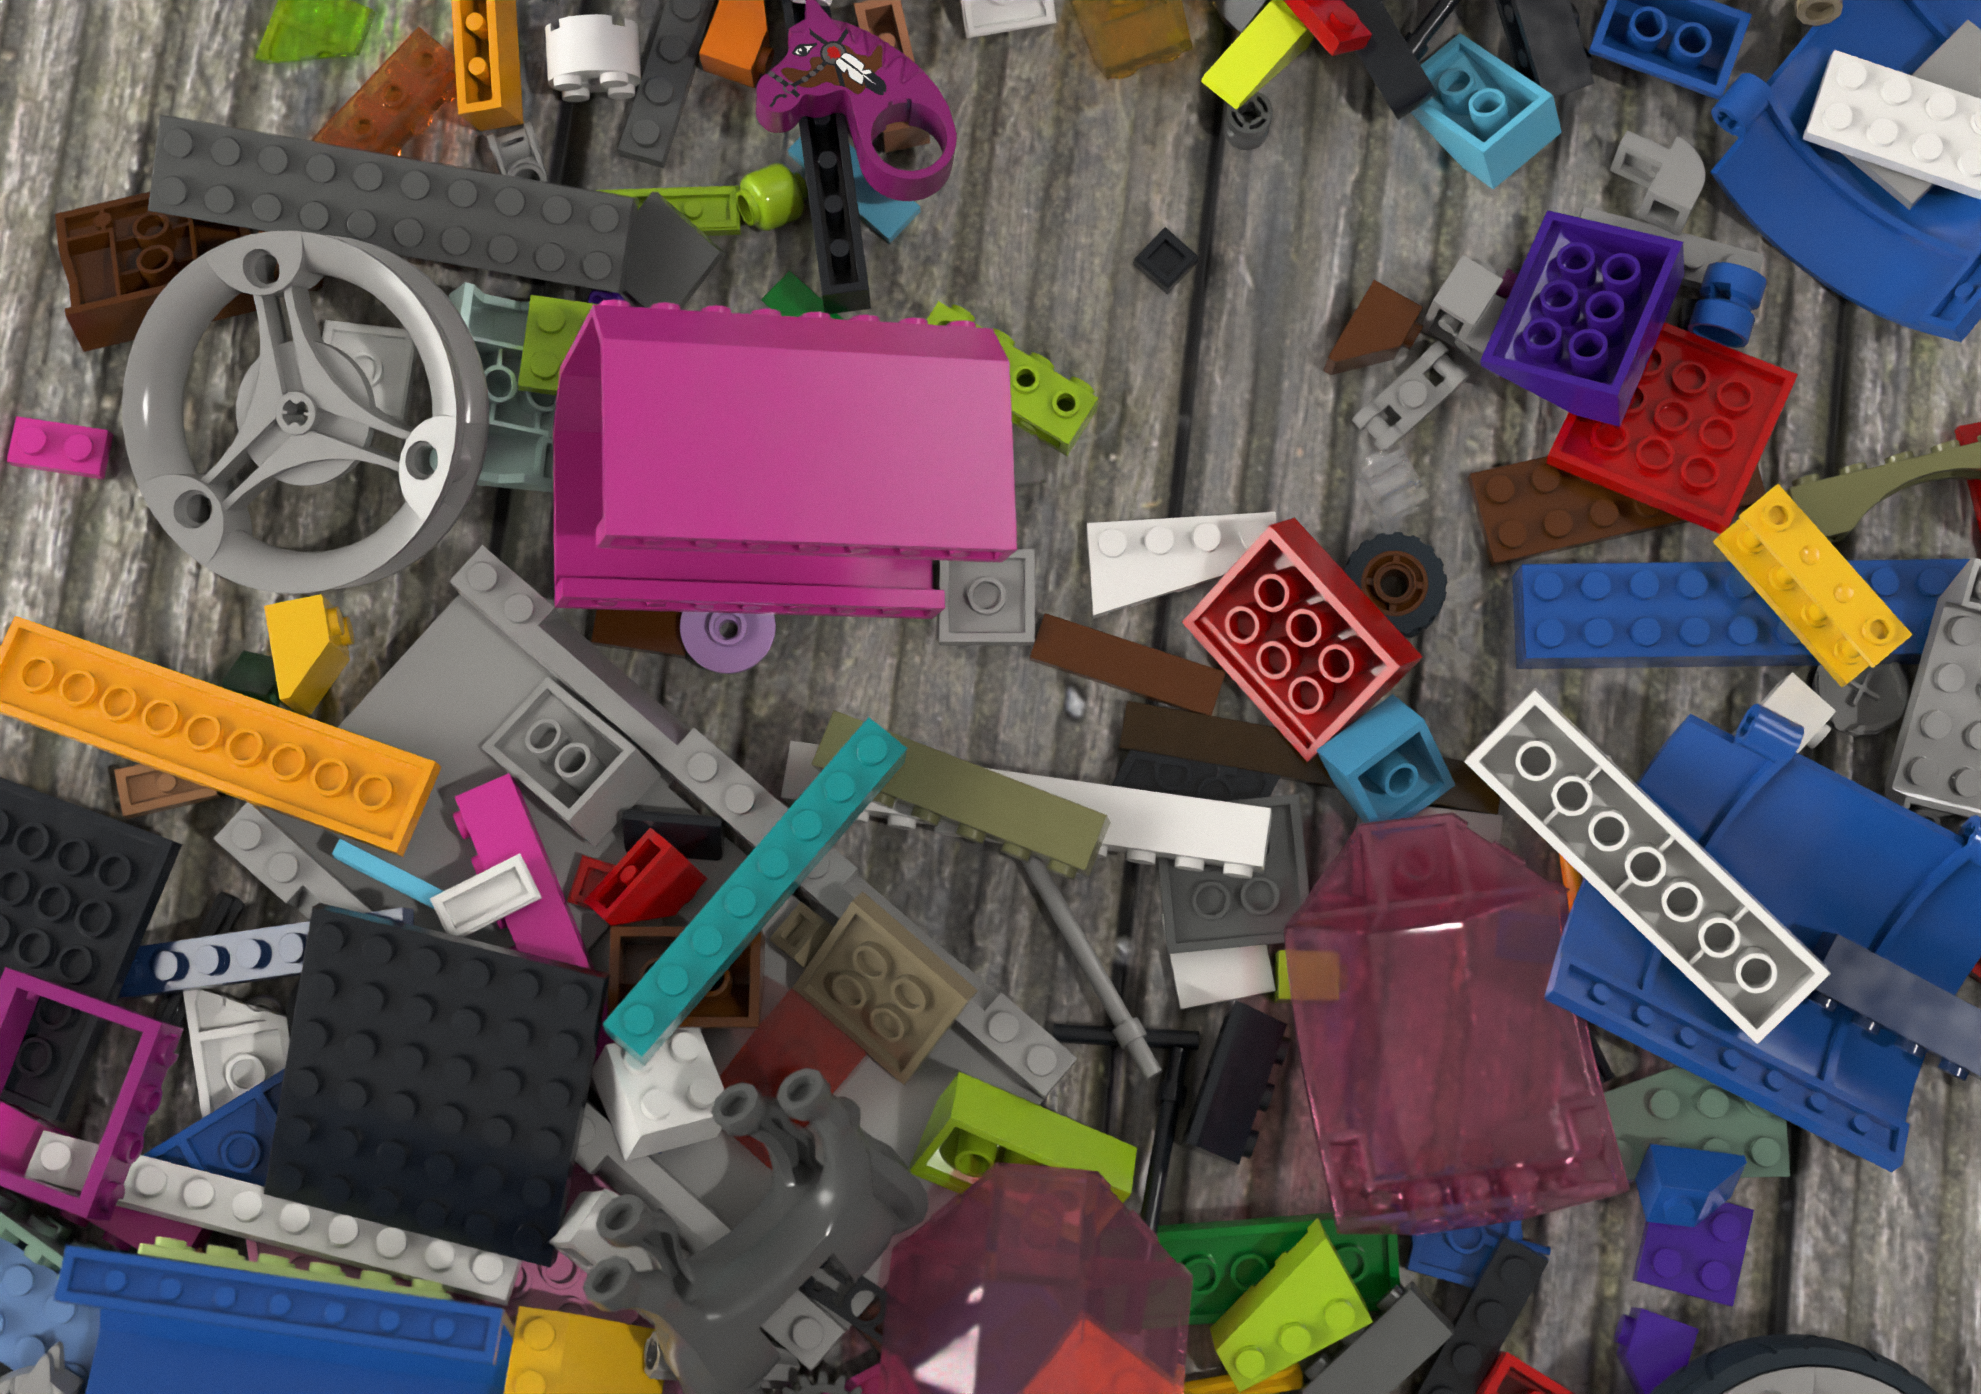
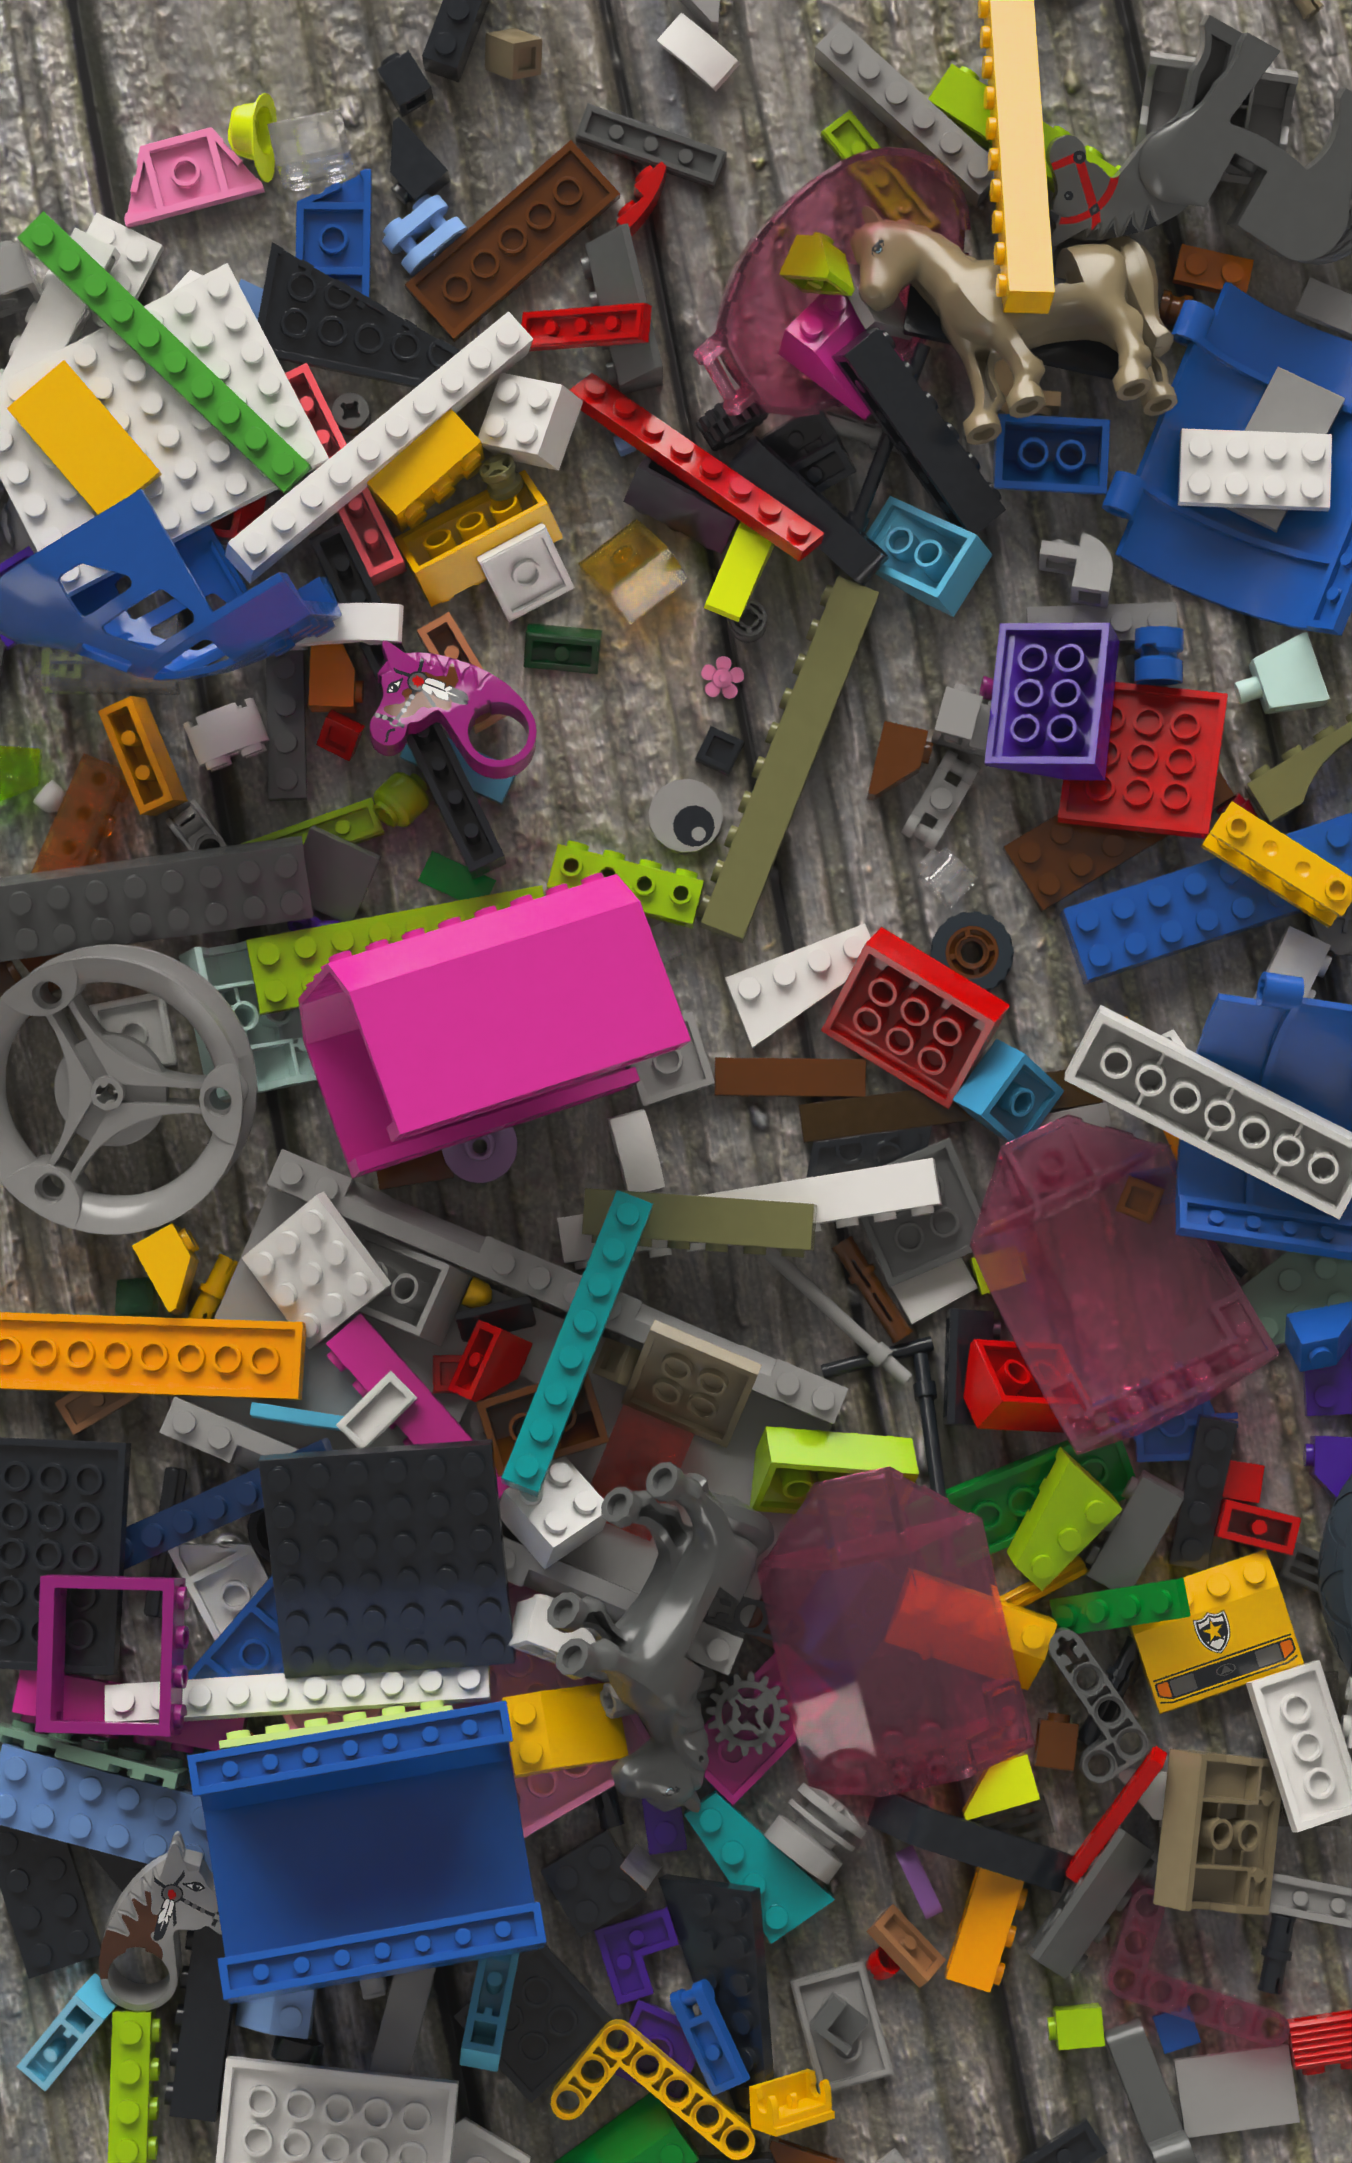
camera: 15 degrees left, 5 degrees up
none -> white hinge [33,780,66,813]
none -> yellow pin [188,1253,238,1319]
none -> white plate [242,1191,392,1350]
none -> red plate [316,709,365,761]
none -> yellow hinge [461,1276,492,1309]
none -> dark green slope [523,623,602,674]
none -> white slope [608,1109,665,1192]
none -> light grey tile [649,779,723,854]
none -> olive brick [696,576,880,943]
none -> bright pink plant [701,656,744,699]
none -> reddish brown pin [832,1236,913,1344]
none -> red slope [963,1339,1089,1433]
none -> reddish brown tile [1115,1175,1165,1225]
none -> red tile [1222,1460,1265,1503]
none -> light aqua torso [1234,632,1330,714]

